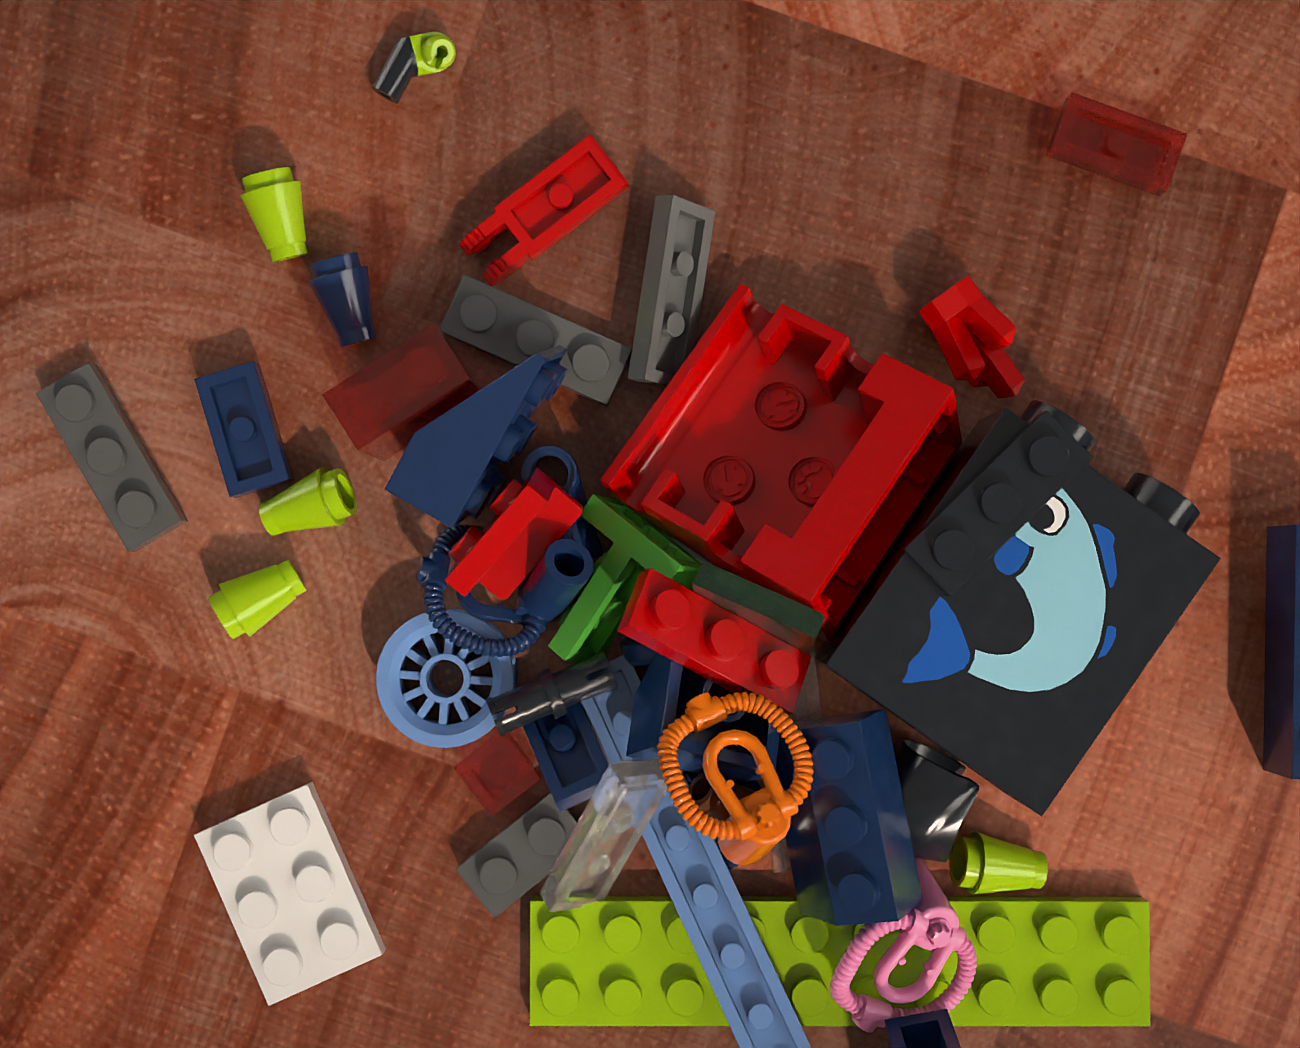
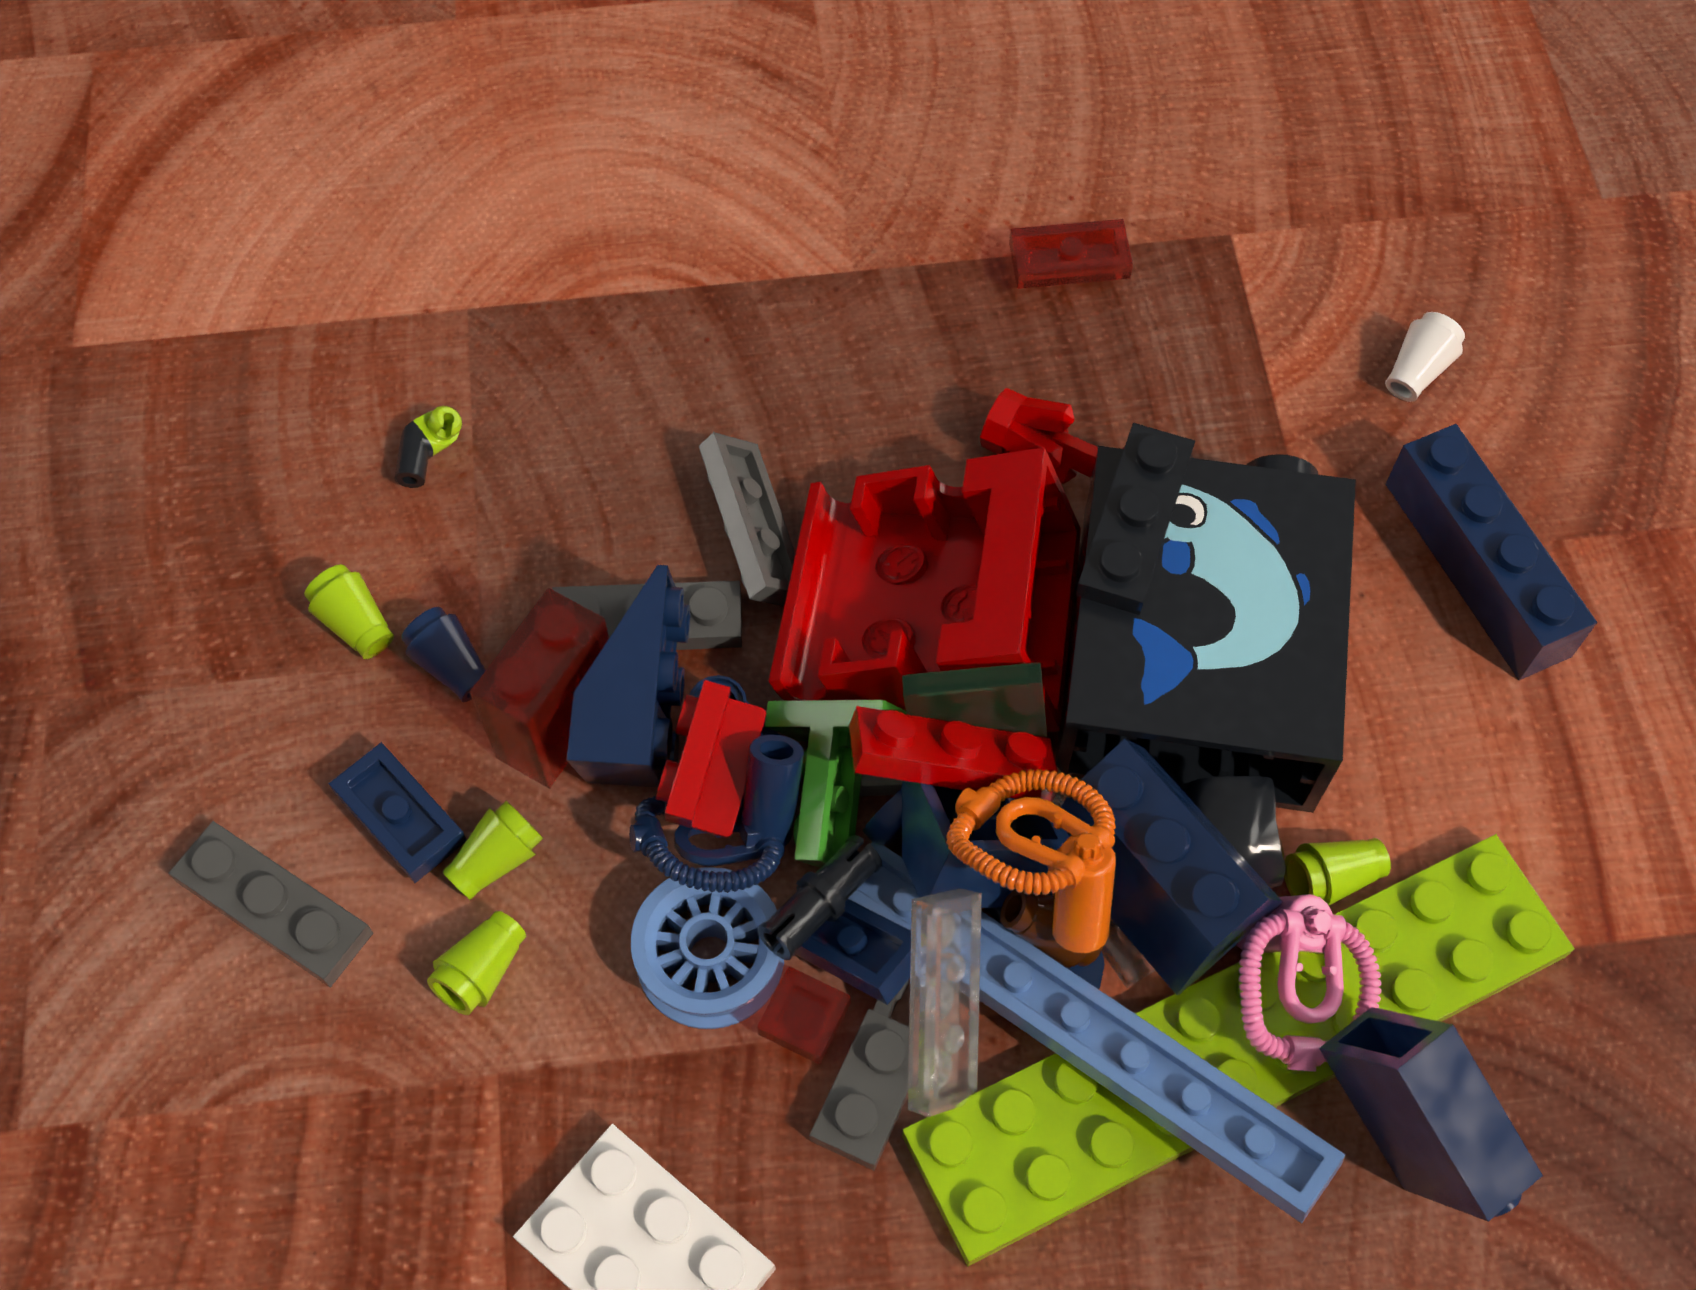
camera: 25 degrees left, 25 degrees down
red hinge [459,135,629,287] -> none

